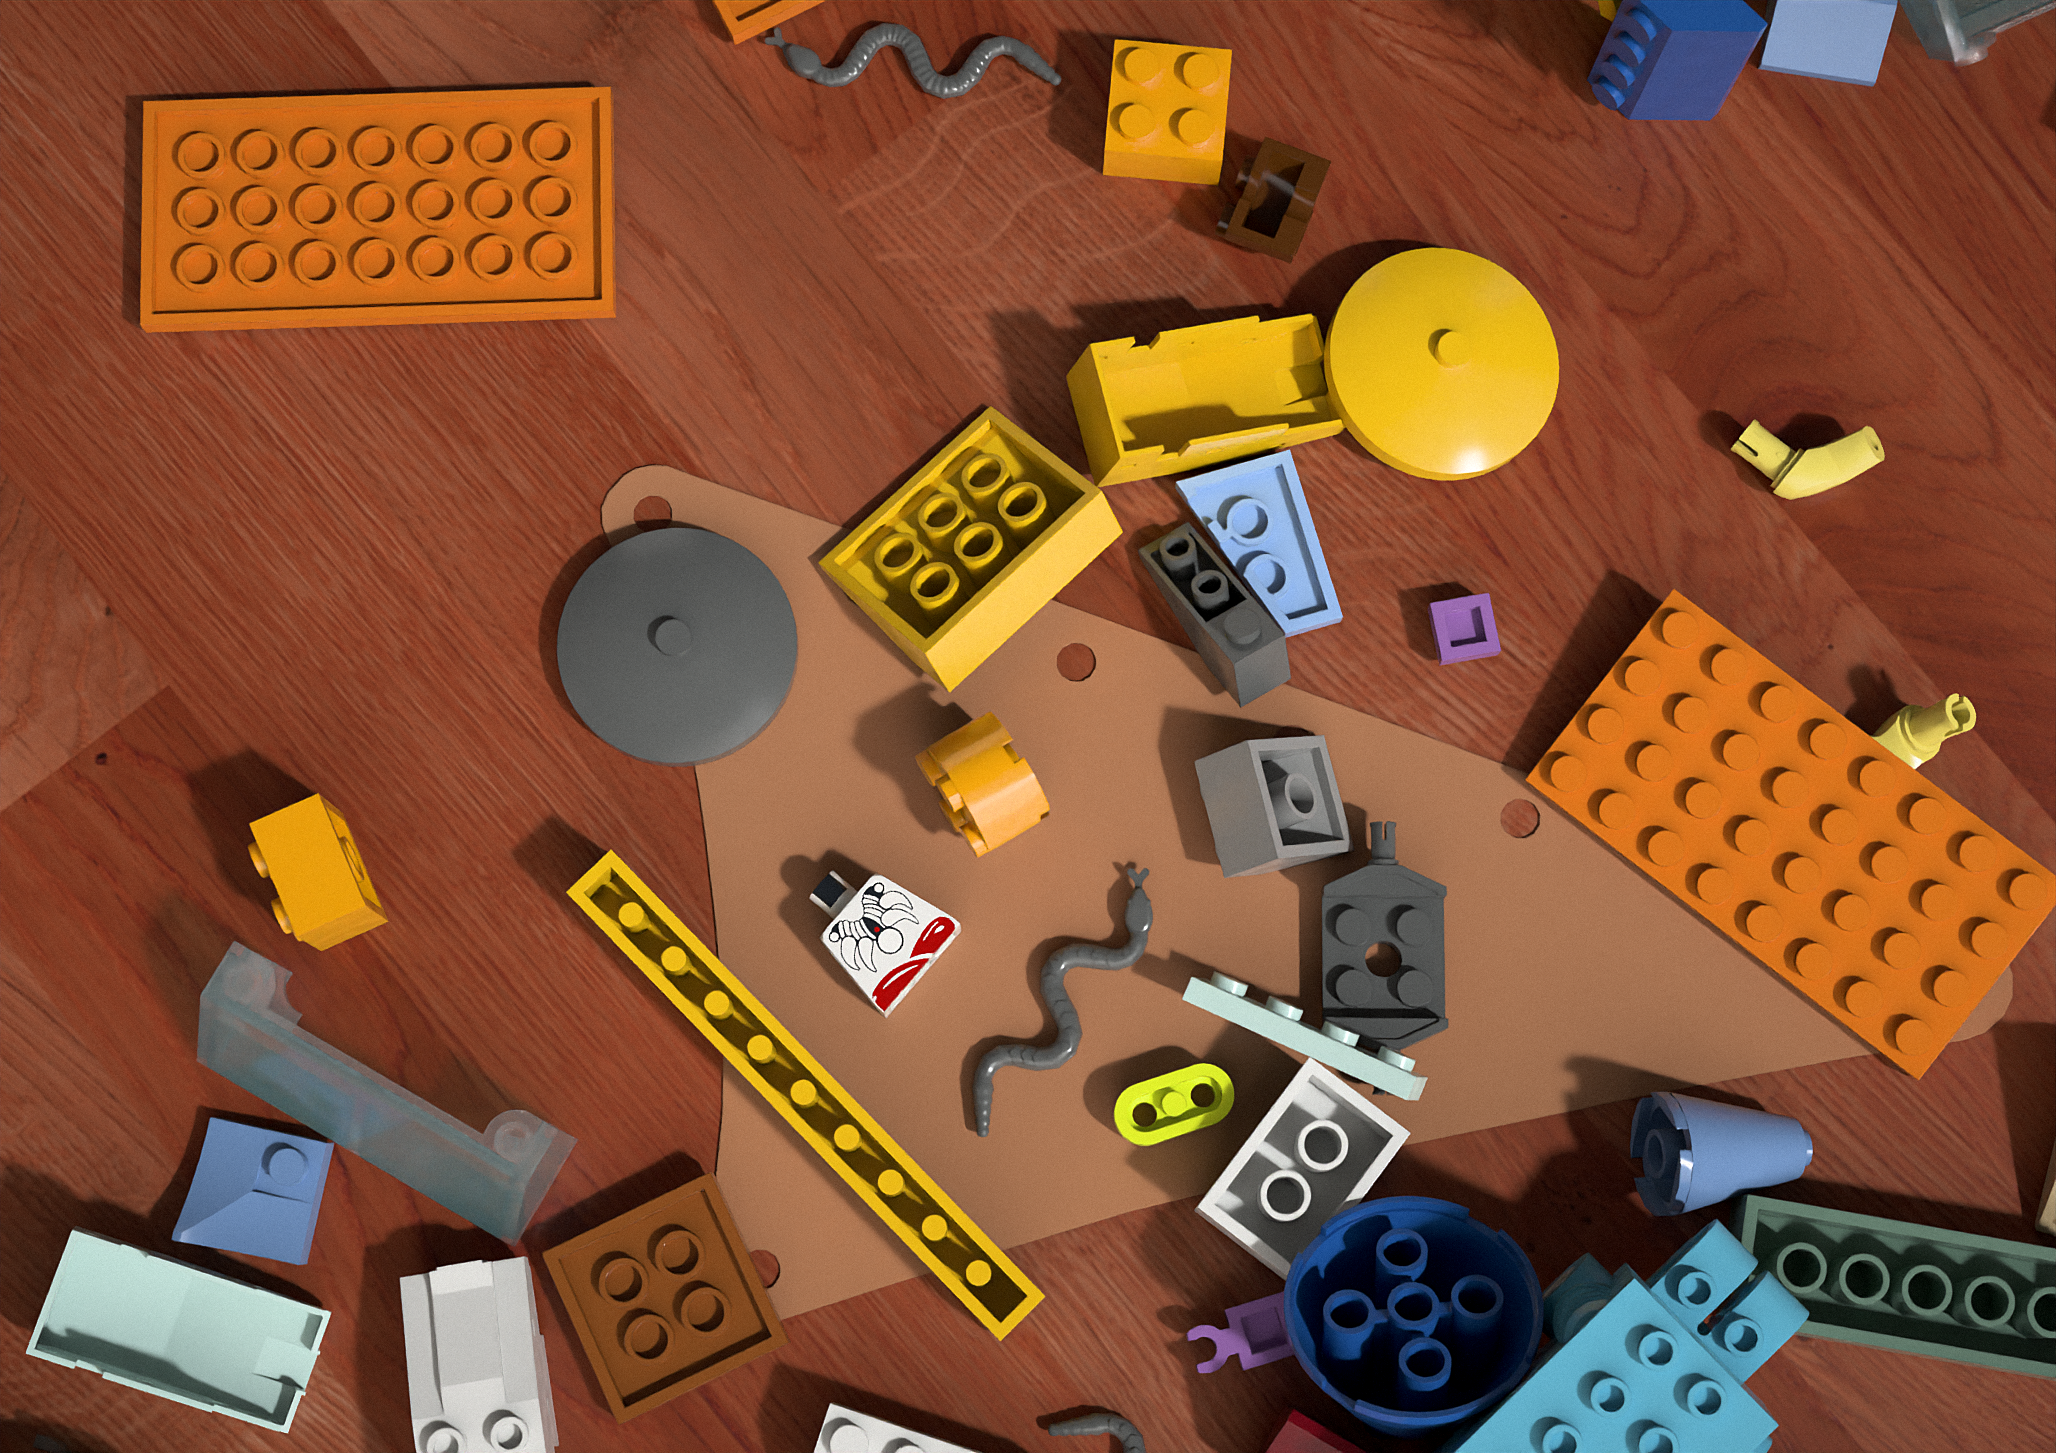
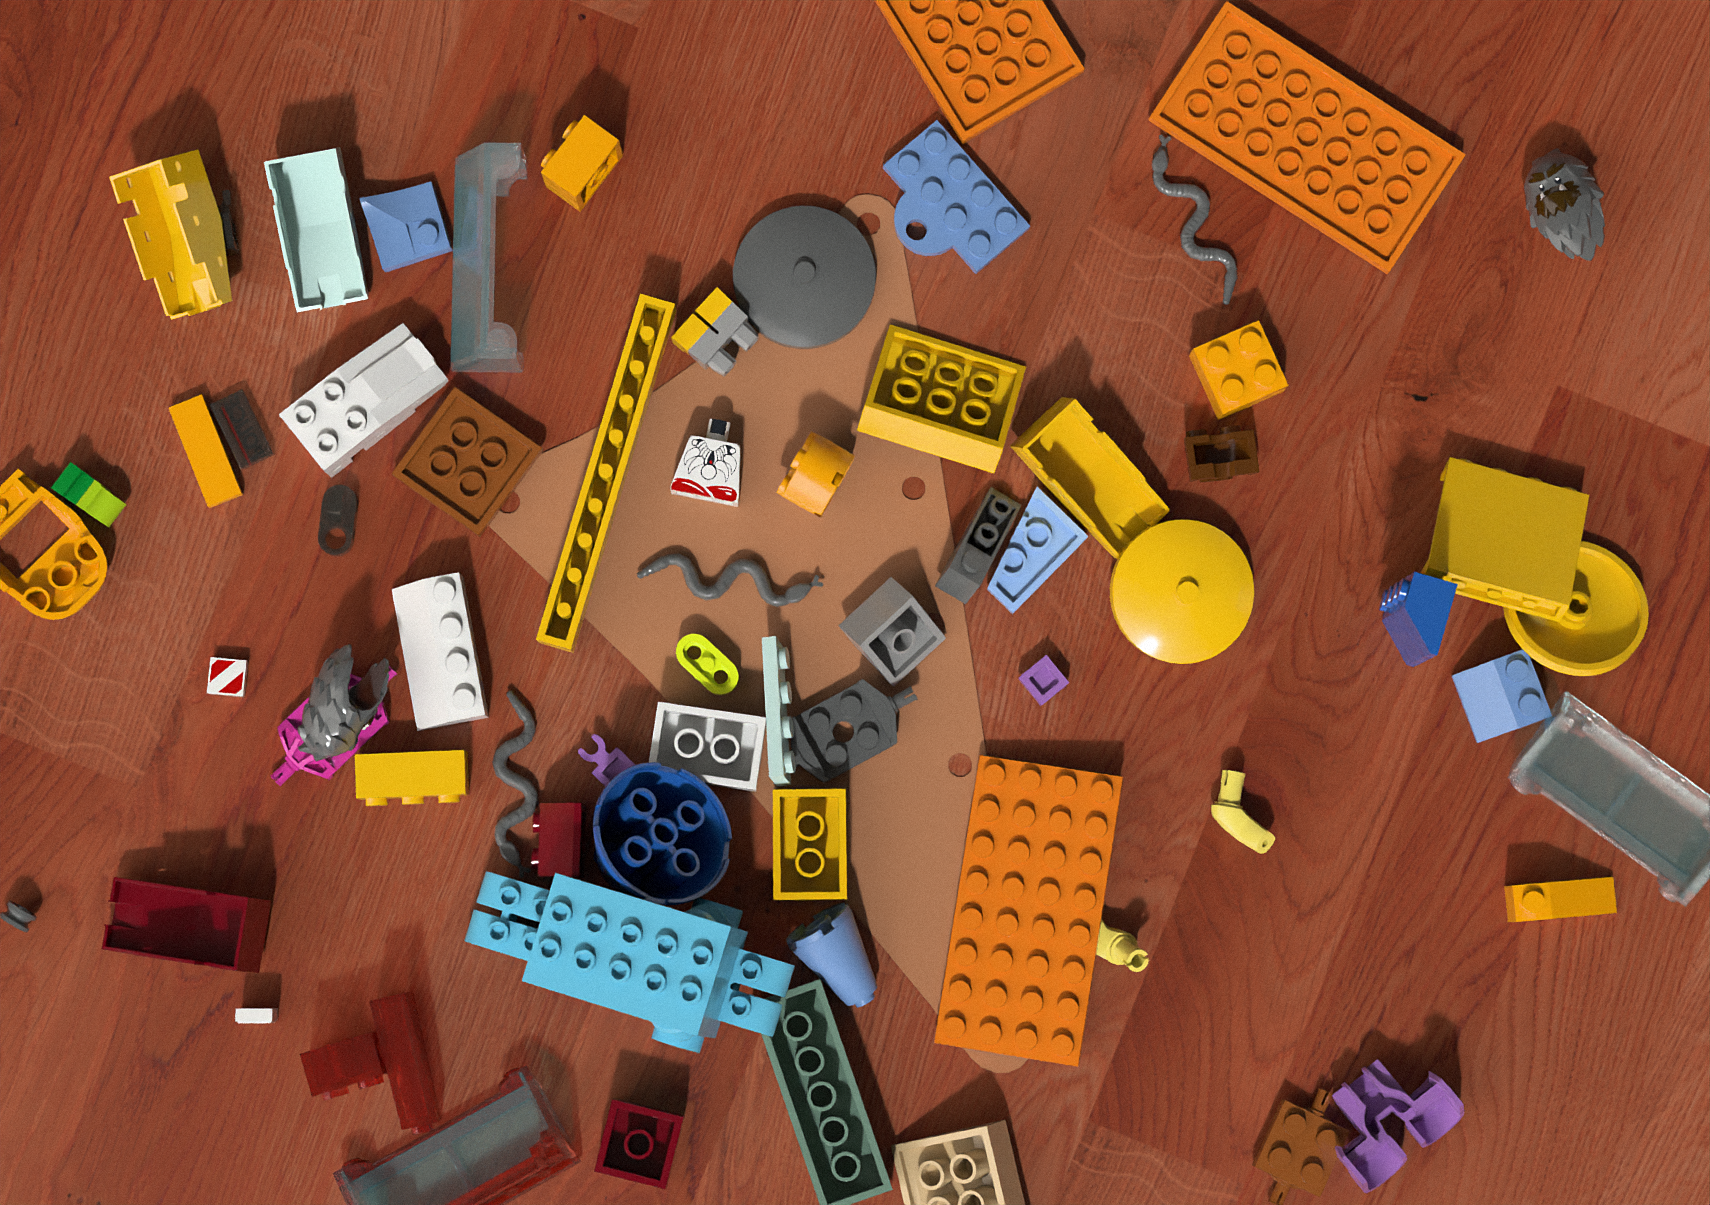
camera: 55 degrees right, 5 degrees up
none -> light grey hips [671,287,759,377]
none -> yellow brick [773,789,847,900]
none -> medium blue plate [883,120,1030,274]

